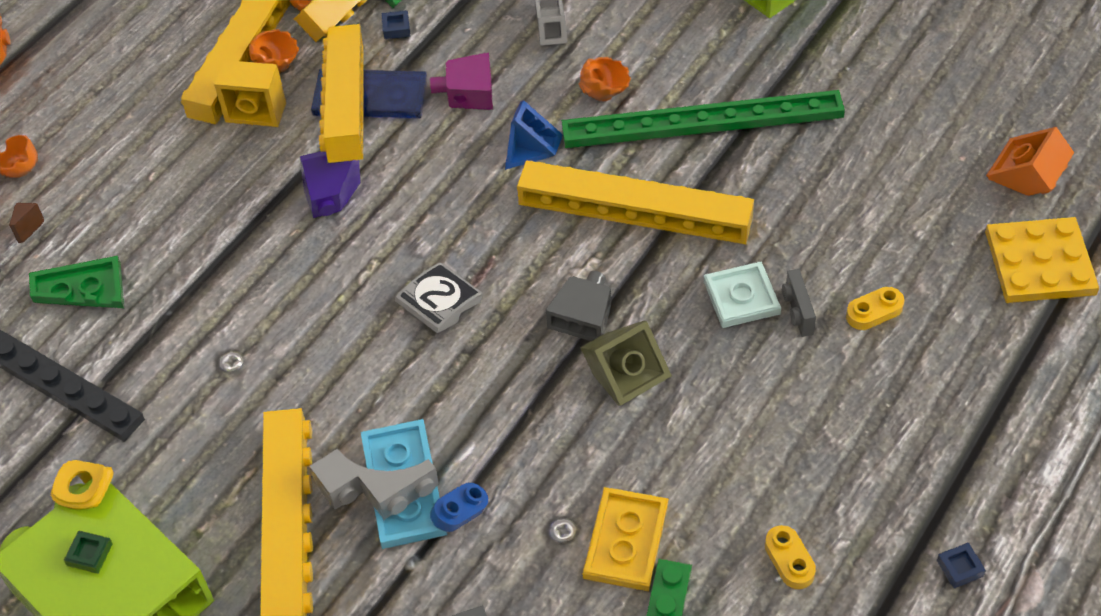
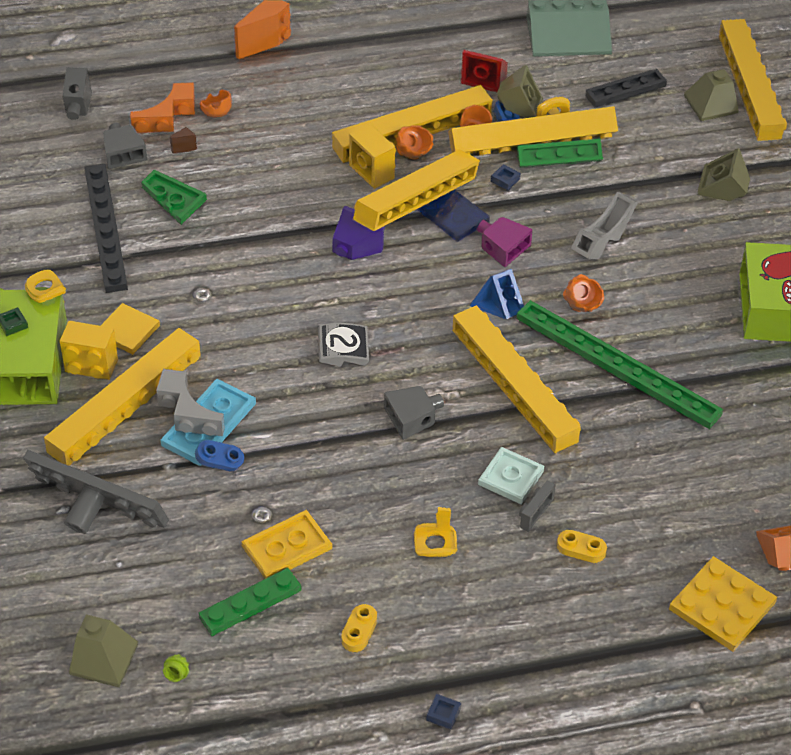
camera: 40 degrees right, 5 degrees down
olive slope [580,320,672,406] -> none
none -> yellow brick [60,321,118,380]
none -> yellow tile [101,303,160,355]
none -> yellow piece [414,507,457,557]

